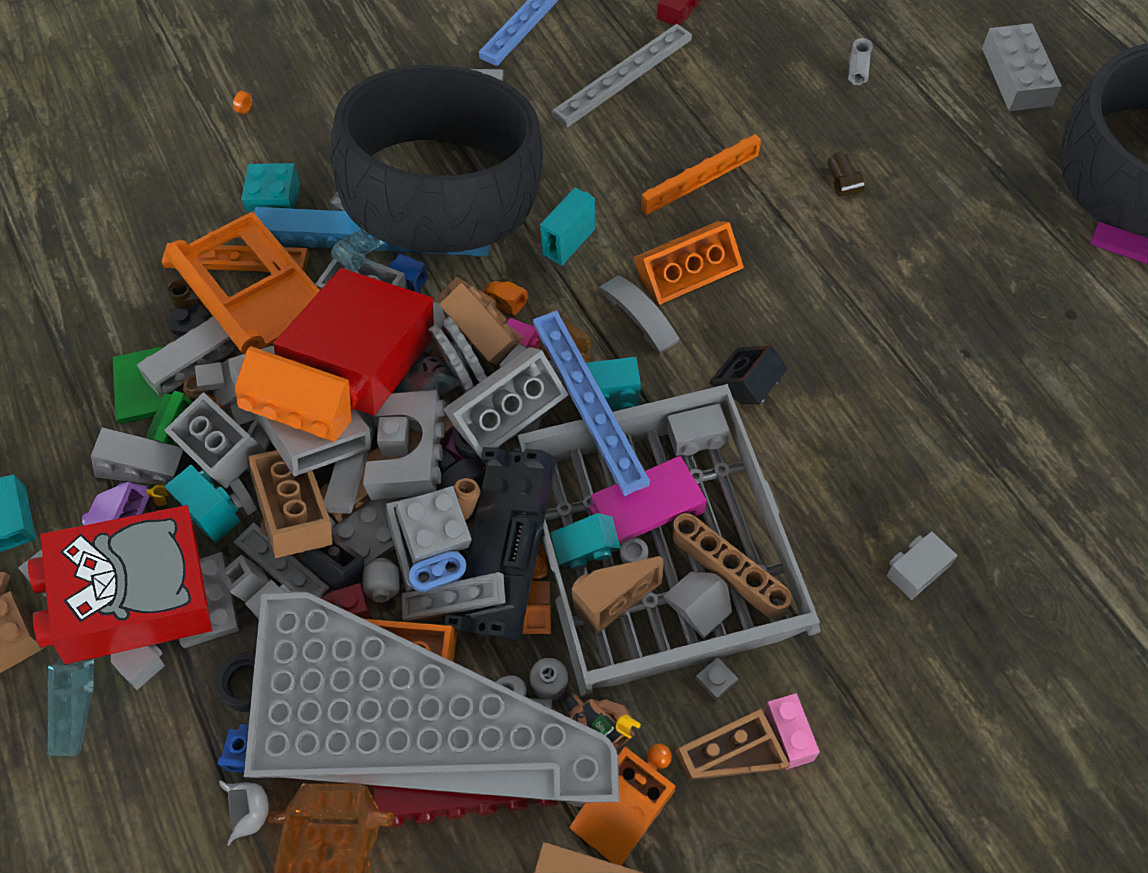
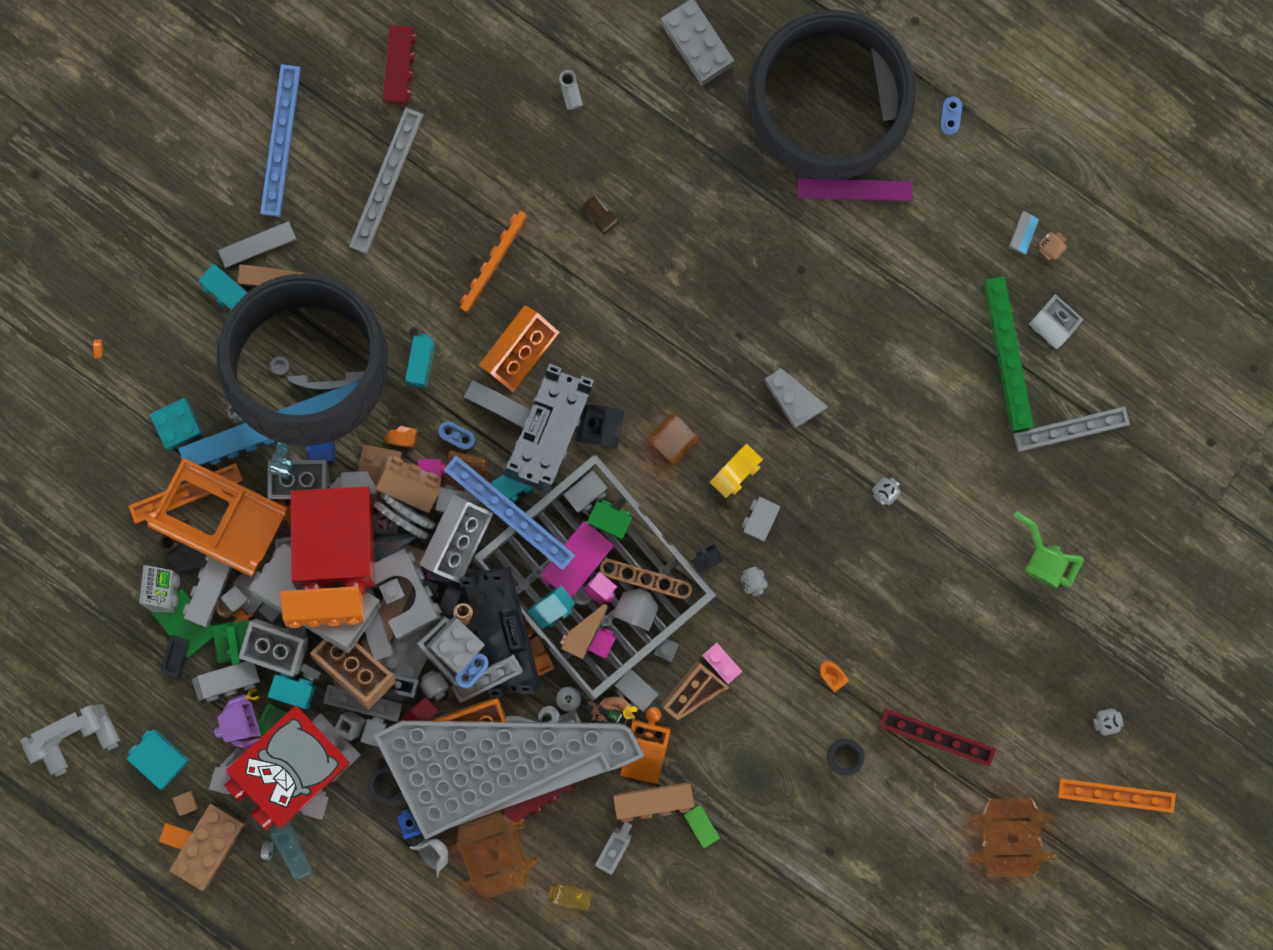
camera: 30 degrees left, 25 degrees up
none -> slope [139,565,180,612]
none -> black tile [161,635,190,678]
none -> light grey tile [261,840,274,860]
none -> medium blue plate [439,421,475,450]
none -> piece [504,363,594,493]
none -> brick [582,572,617,605]
none -> green brick [587,500,632,540]
none -> dark pink brick [588,628,616,659]
none -> light grey brick [614,669,659,712]
none -> clear orange slope [647,413,700,466]
none -> black brick [691,544,724,574]
none -> yellow brick [710,444,763,498]
none -> light grey head [740,567,768,597]
none -> light grey wedge [764,368,828,429]
none -> orange rock [819,660,849,693]
none -> light grey head [872,477,901,506]

